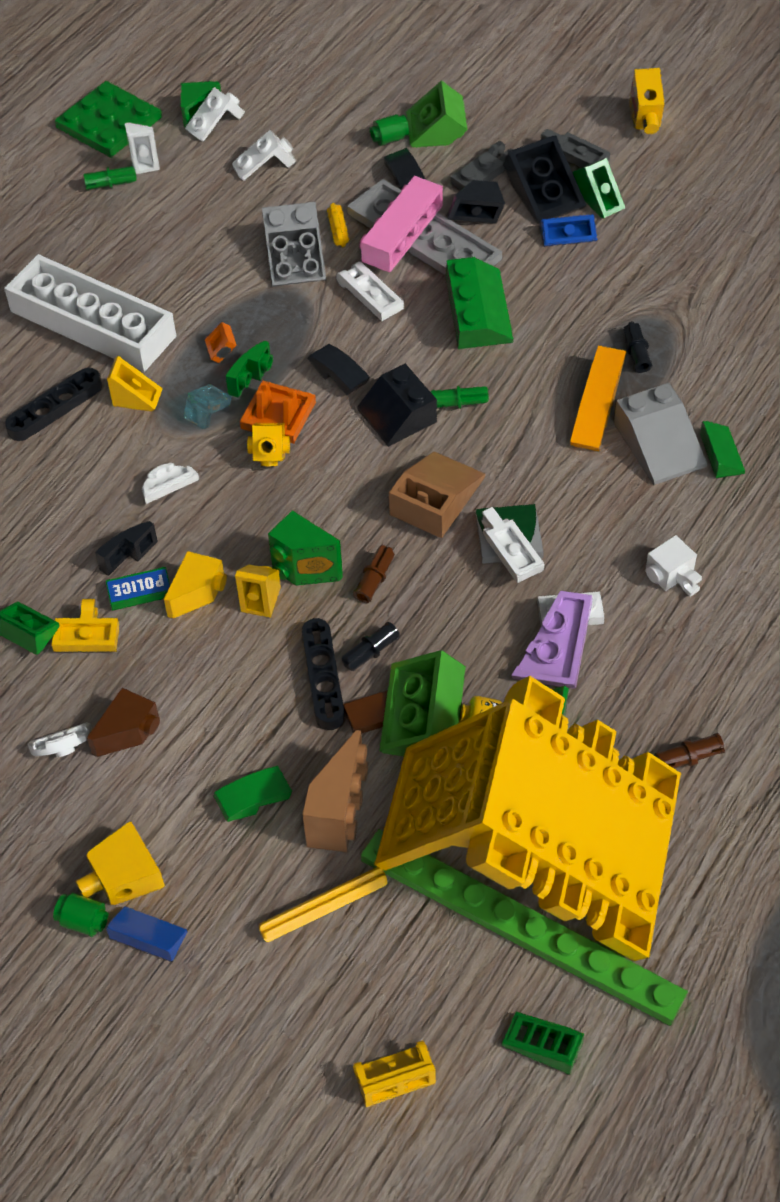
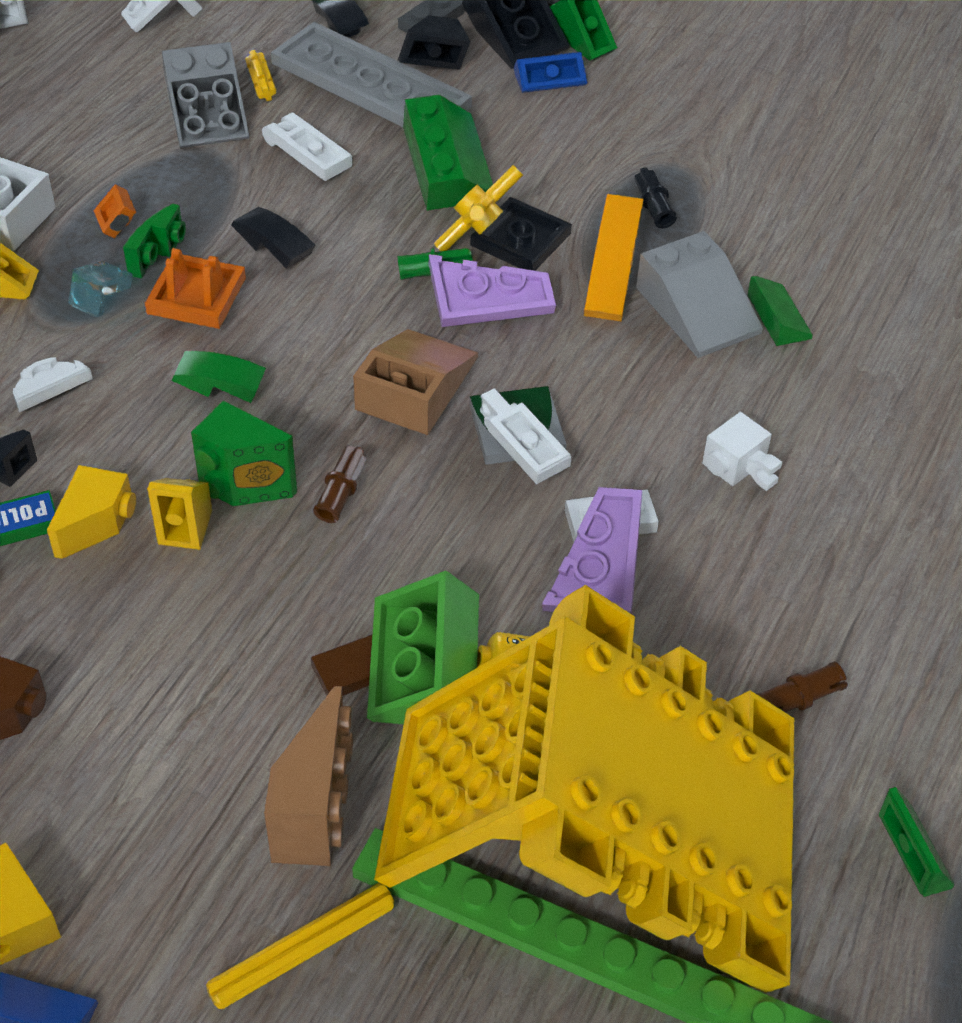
camera: 10 degrees left, 5 degrees down
green slope [213,766,292,822] -> none
yellow brick [247,423,290,466] -> none
black beam [302,618,344,730] -> none
black axle [341,622,400,671] -> none
black slope [358,363,437,447] -> none
bright pink brick [359,176,443,273] -> none
none -> green slope [171,351,266,403]
none -> lavender wing [428,254,556,327]
none -> yellow bar [434,165,523,251]
none -> black tile [470,197,572,271]
none -> green slope [879,787,955,897]

